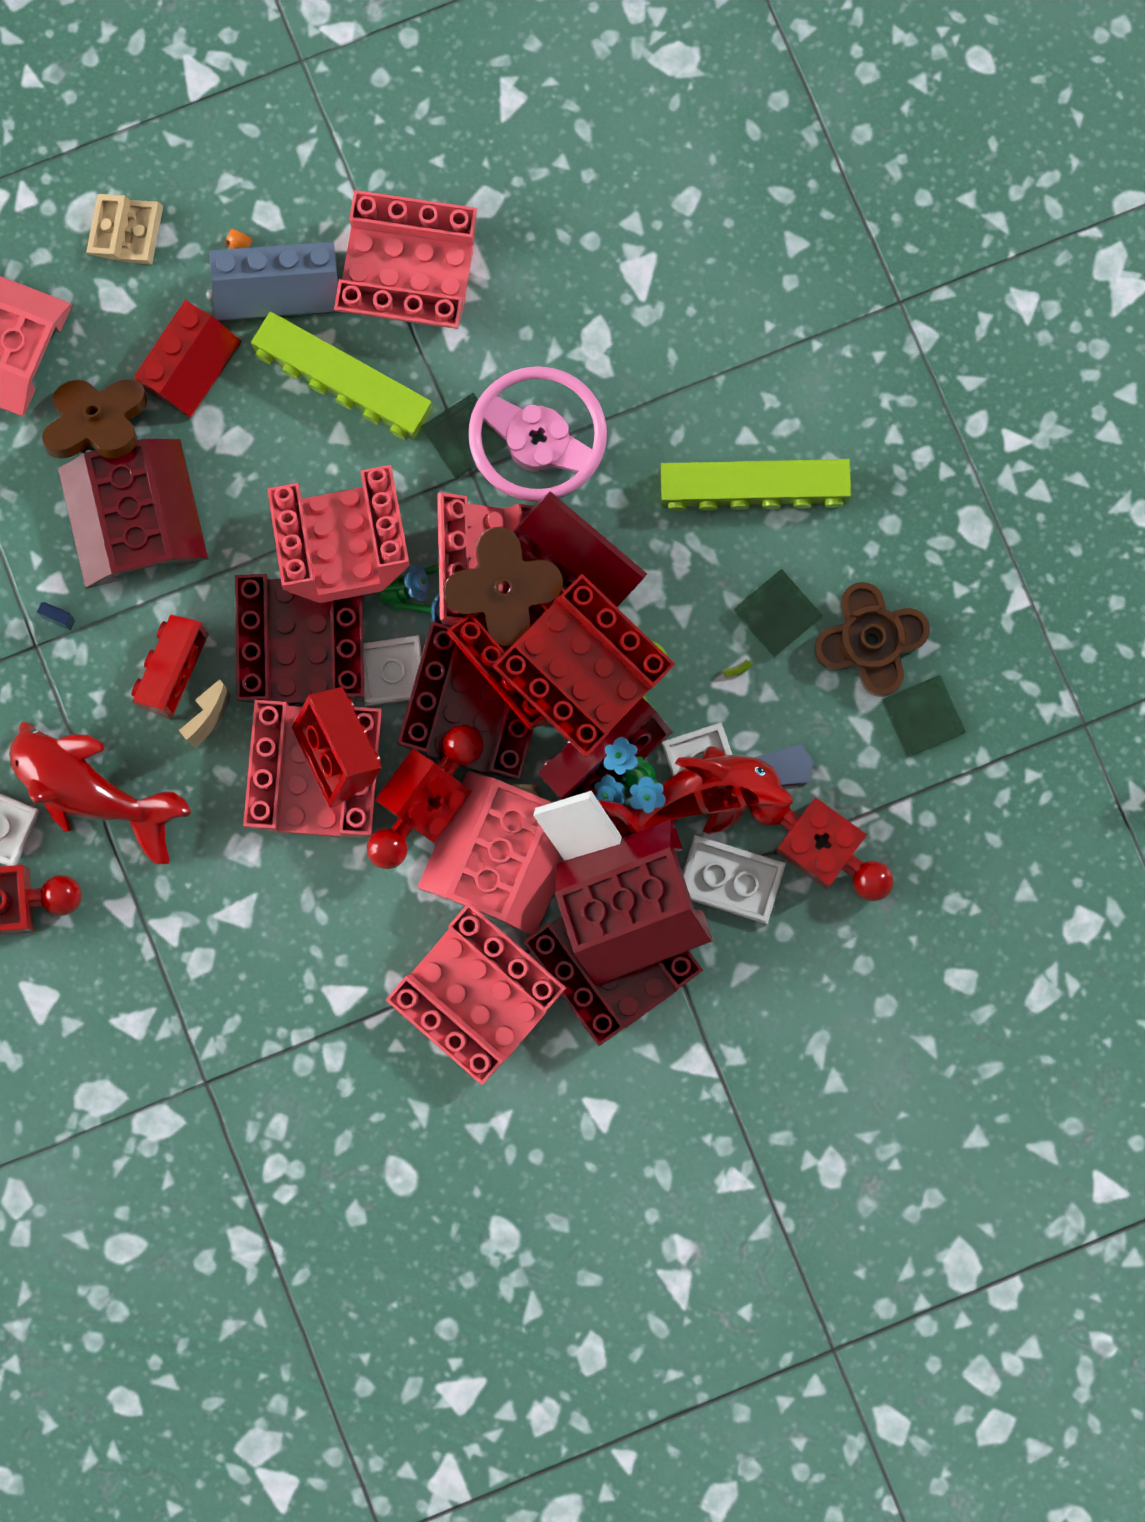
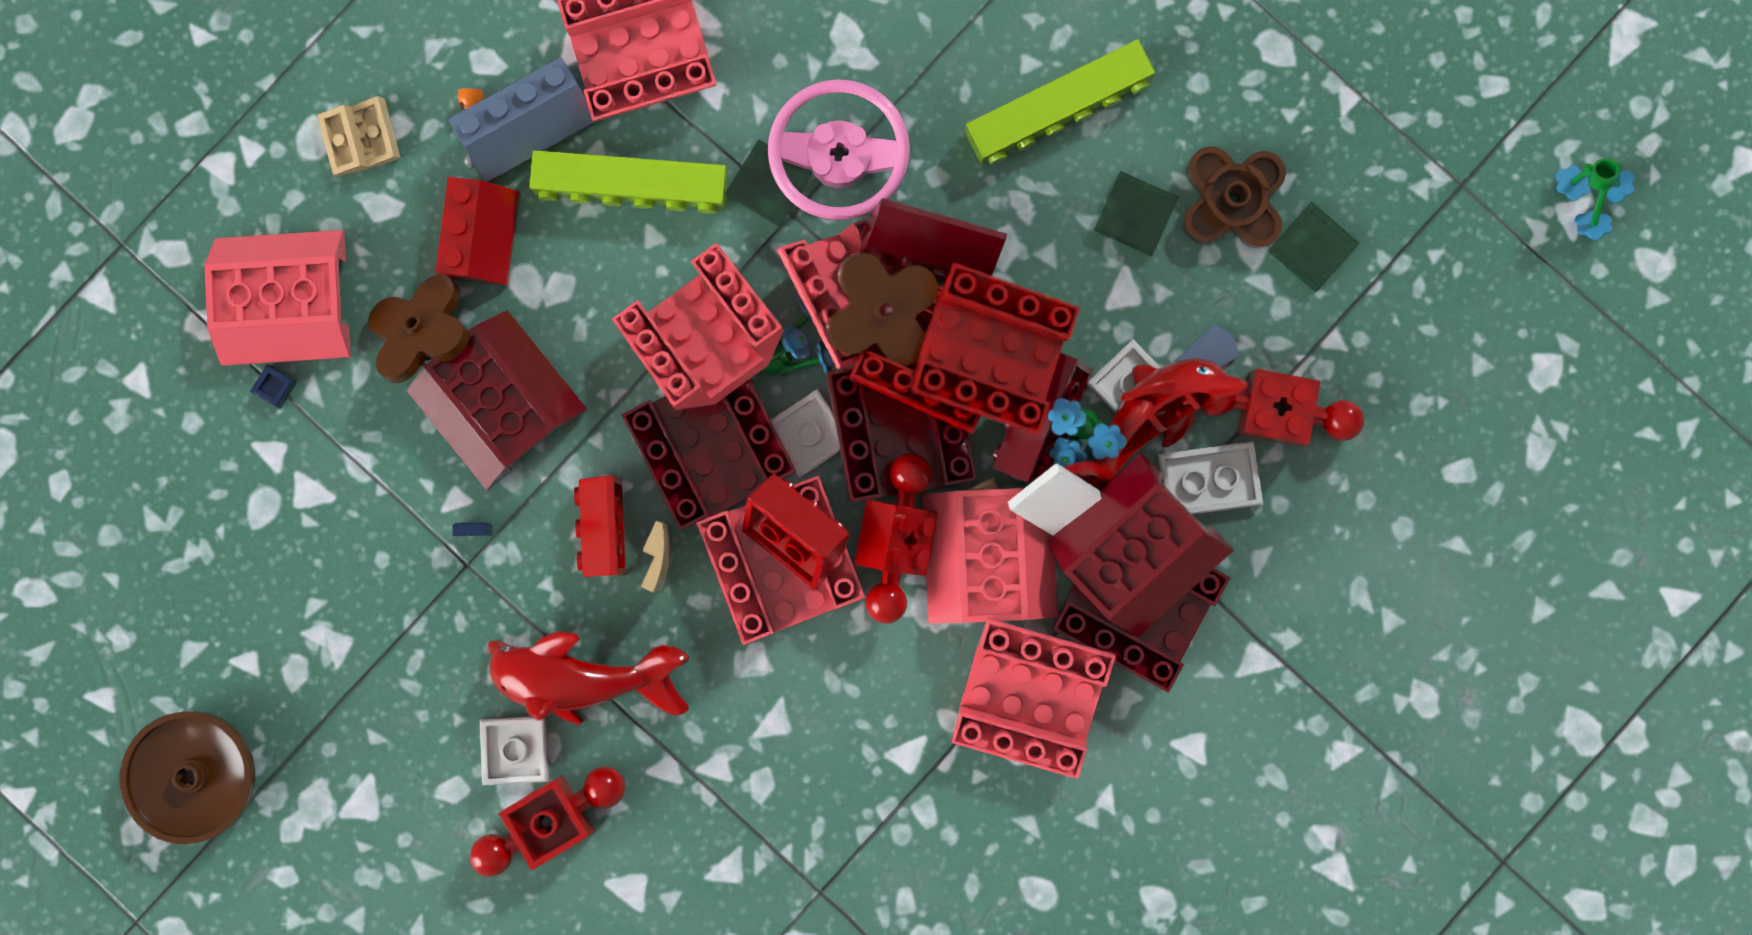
camera: 25 degrees left, 5 degrees up
lime leg [723,660,753,677] -> none

